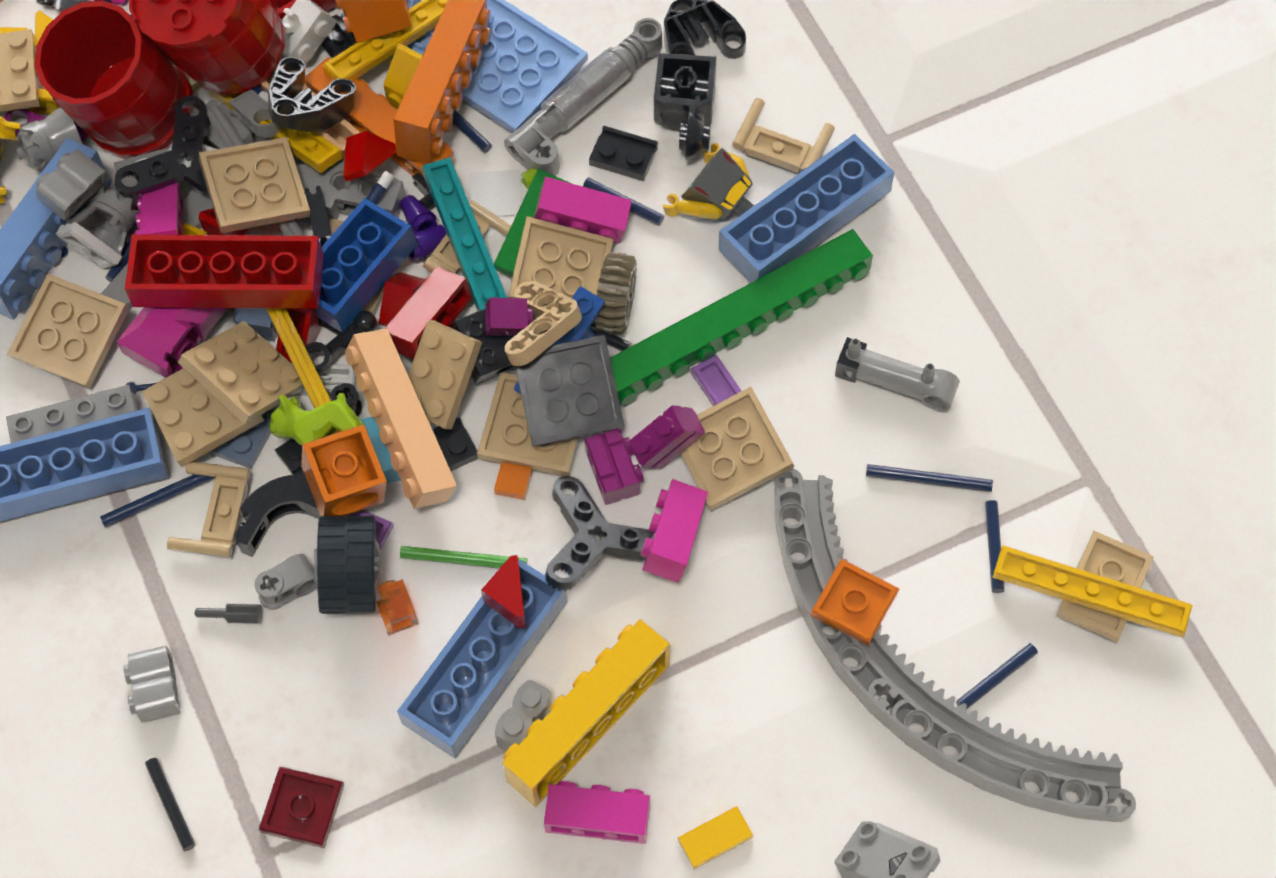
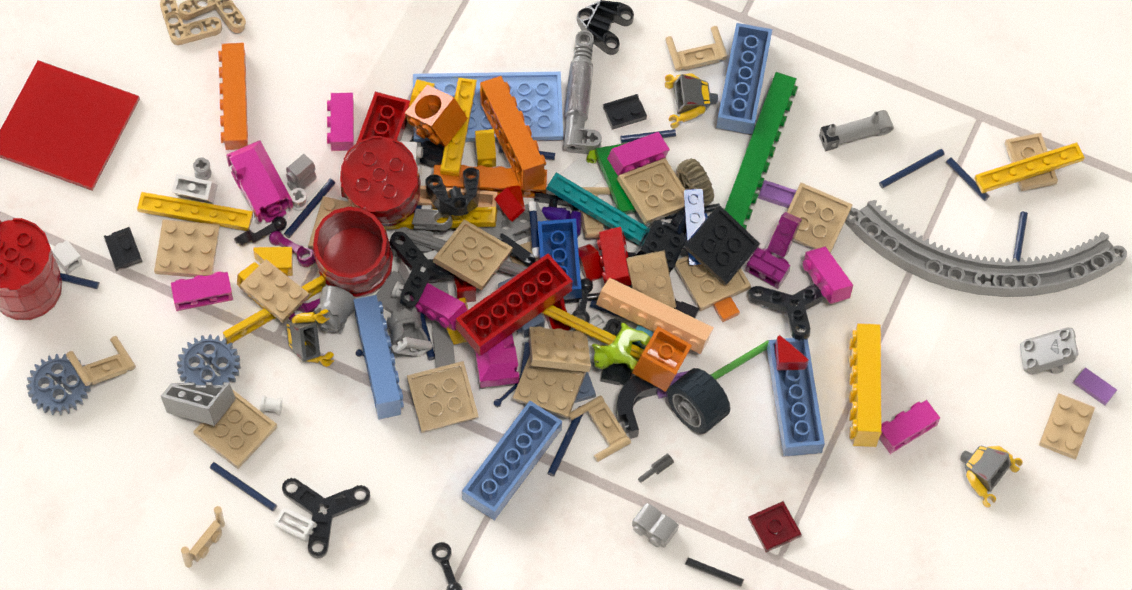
camera: 45 degrees left, 0 degrees up
light grey brick [6,384,139,443] -> none
light grey brick [36,149,106,220] -> none
light grey piece [254,554,317,610] -> none
clear orange brick [376,579,419,636] -> none
magenta brick [485,297,533,336] -> none
light grey brick [495,680,552,751] -> none
tan beam [504,281,582,366] -> none
black brick [654,53,717,160] -> none
yellow tile [678,806,753,869] -> none
orange tile [810,559,900,646] -> none

